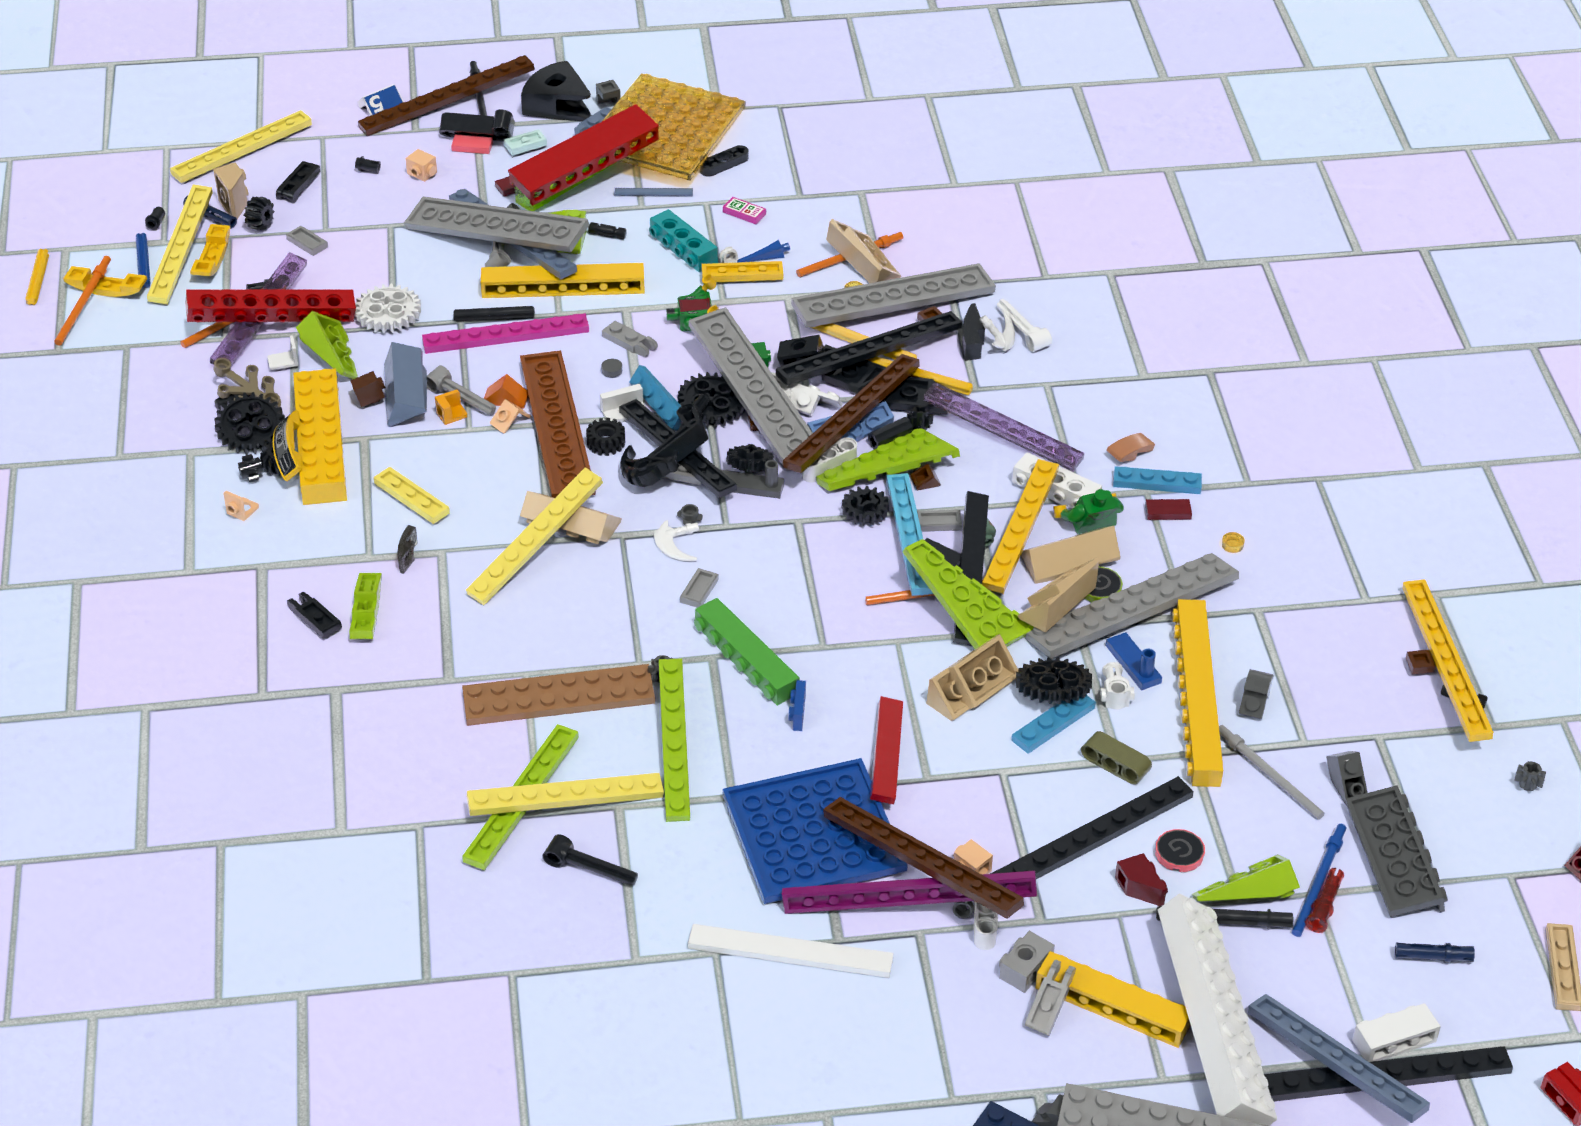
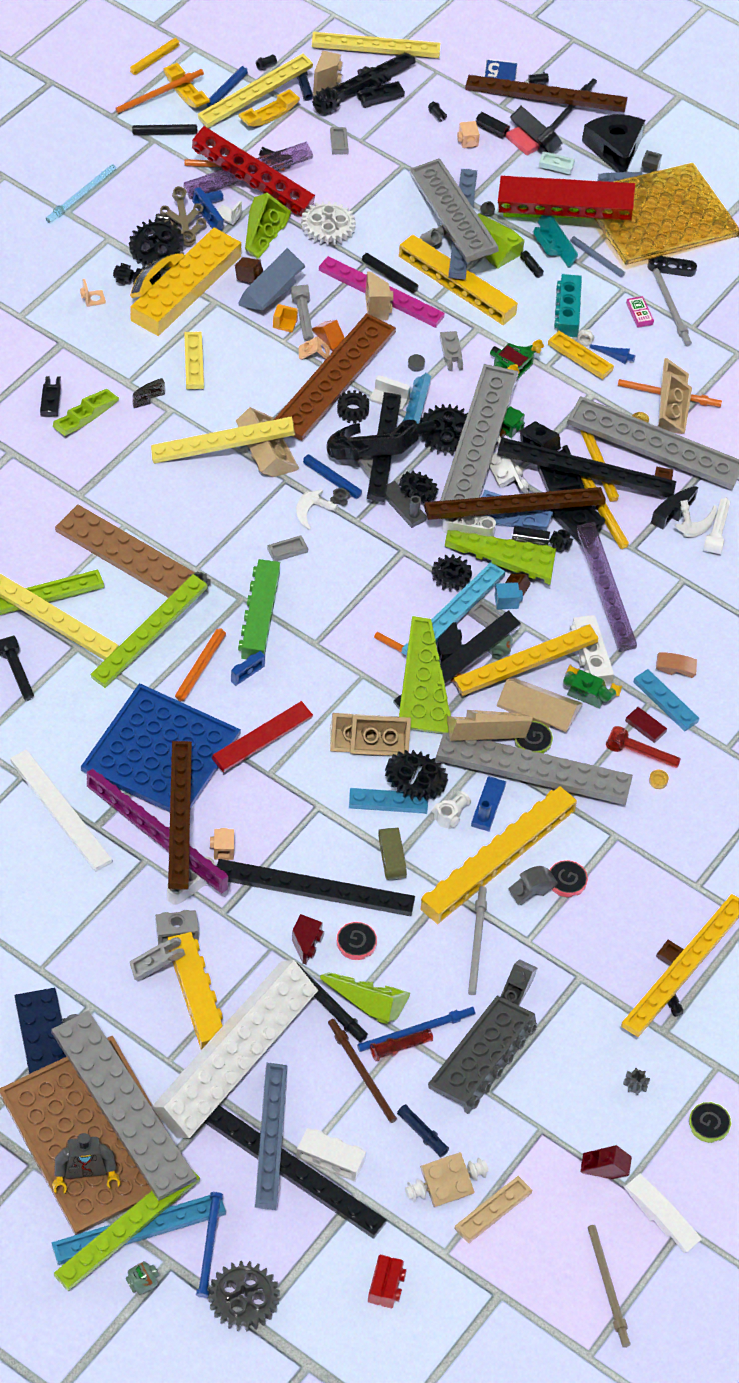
camera: 40 degrees right, 10 degrees up
none -> clear light blue bar [45,164,116,223]
none -> black axle [132,124,198,135]
none -> orange axle [175,628,226,702]
none -> blue piece [192,187,224,231]
none -> blue axle [303,454,362,499]
none -> reddish brown bar [328,1018,397,1123]
none -> black hinge [331,52,416,99]
none -> tan slope [365,271,393,321]
none -> tan plate [405,1152,489,1207]
none -> black axle [476,111,510,138]
none -> dark azure brick [494,583,523,610]
none -> black pin [528,72,549,85]
none -> teal bracket [533,215,578,267]
none -> black tile [550,860,588,897]
none -> clear red axle [606,726,681,768]
none -> light grey bar [653,268,692,346]

